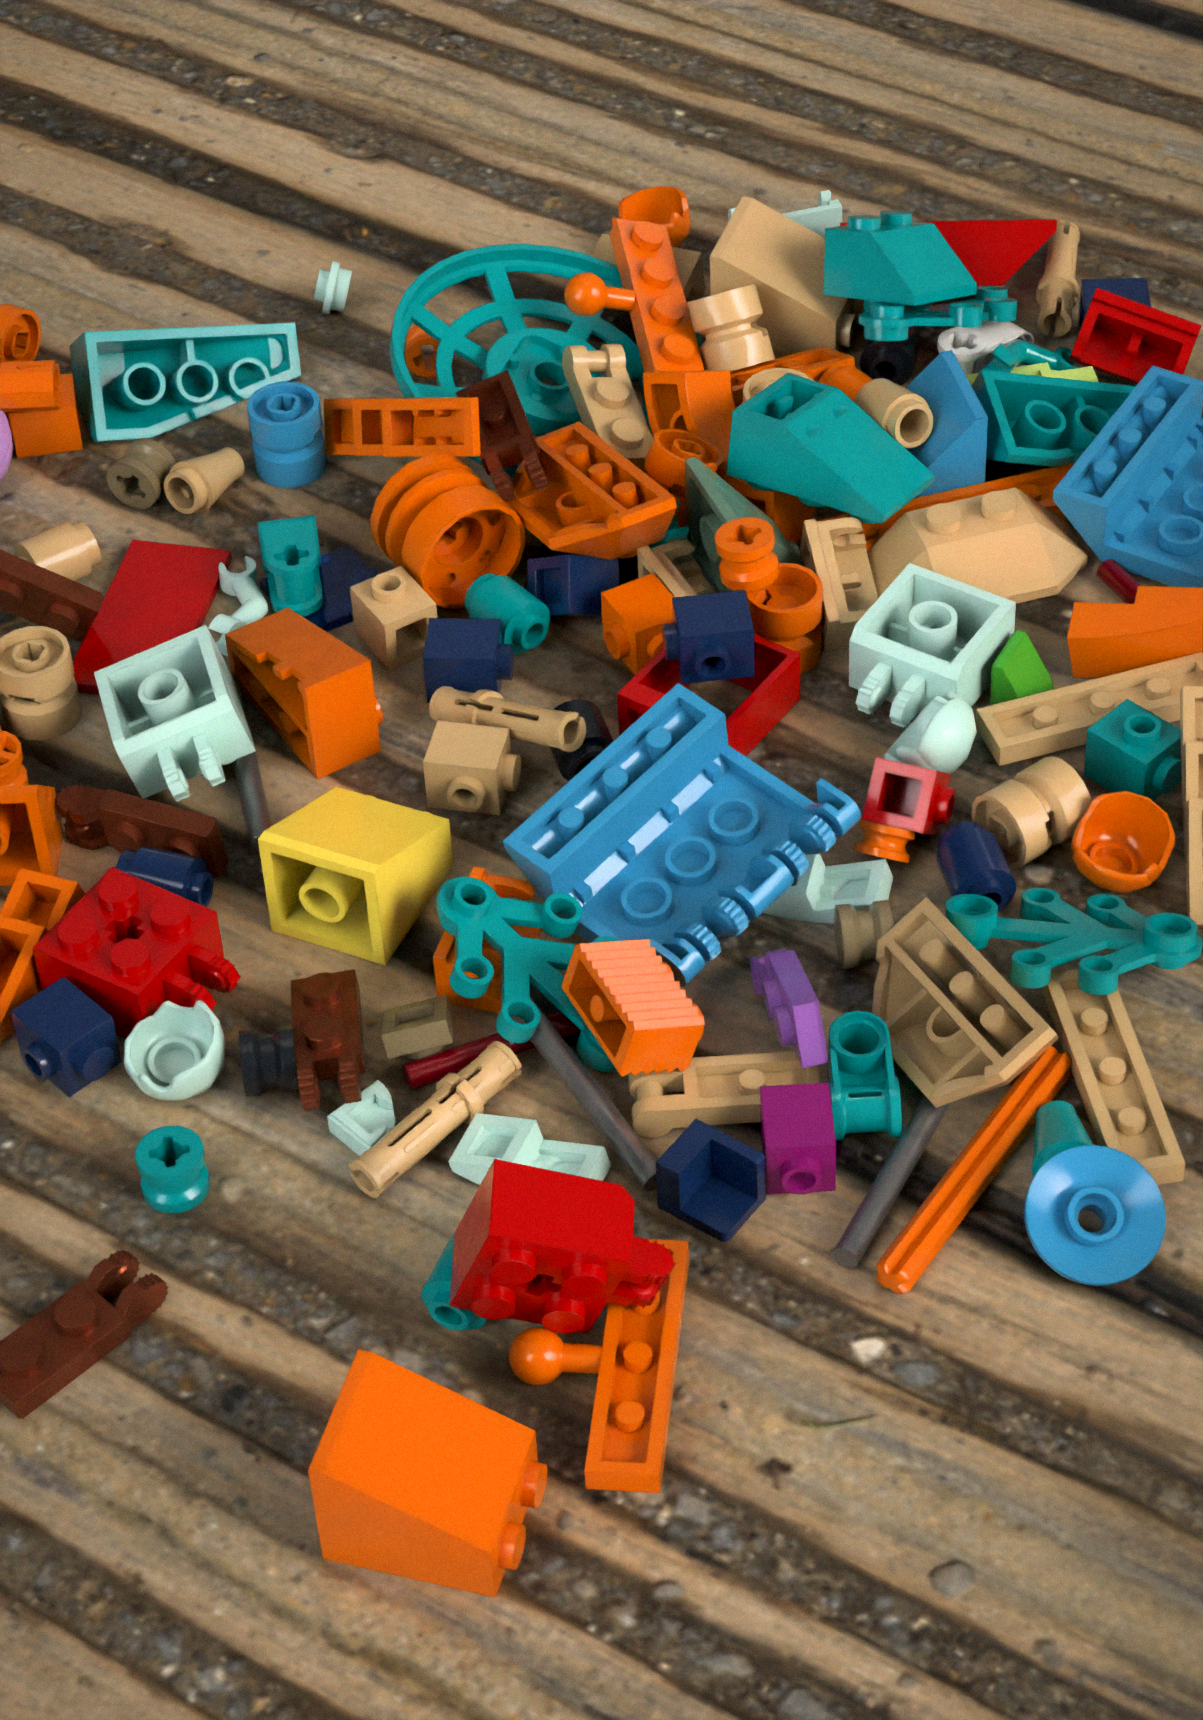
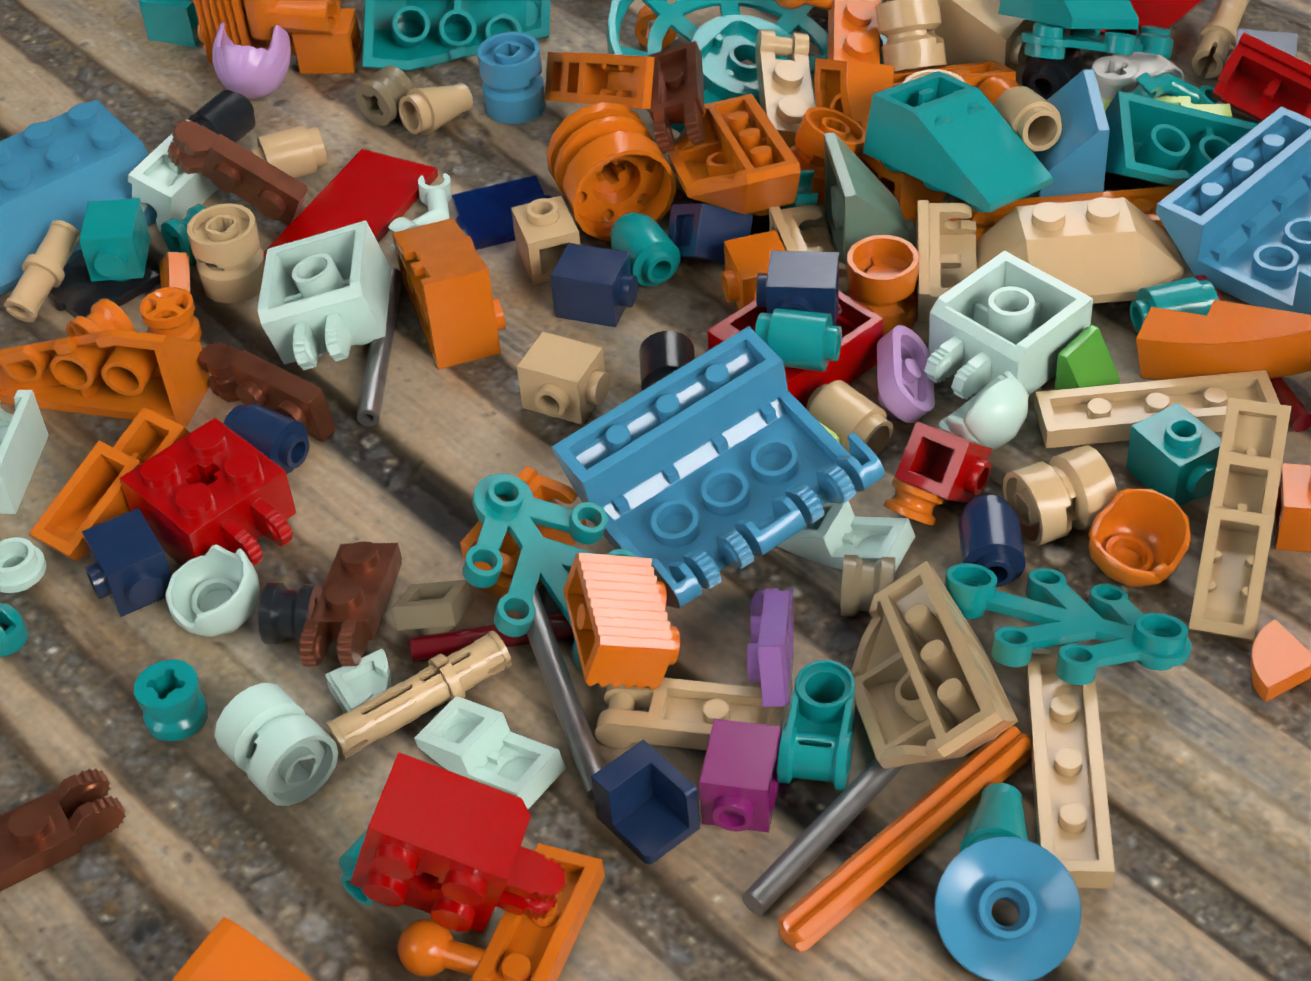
camera: 15 degrees right, 0 degrees up
teal piece [257,515,323,617] -> none
light yellow slope [258,786,454,966] -> none
tan pin [429,686,586,752] -> none
orange wheel [714,517,780,592] -> none
none -> light aqua wheel [214,683,339,806]
none -> teal brick [755,308,842,372]
none -> tan brick [806,380,893,456]
none -> lavender plate [877,325,935,423]
none -> teal brick [1130,277,1219,333]

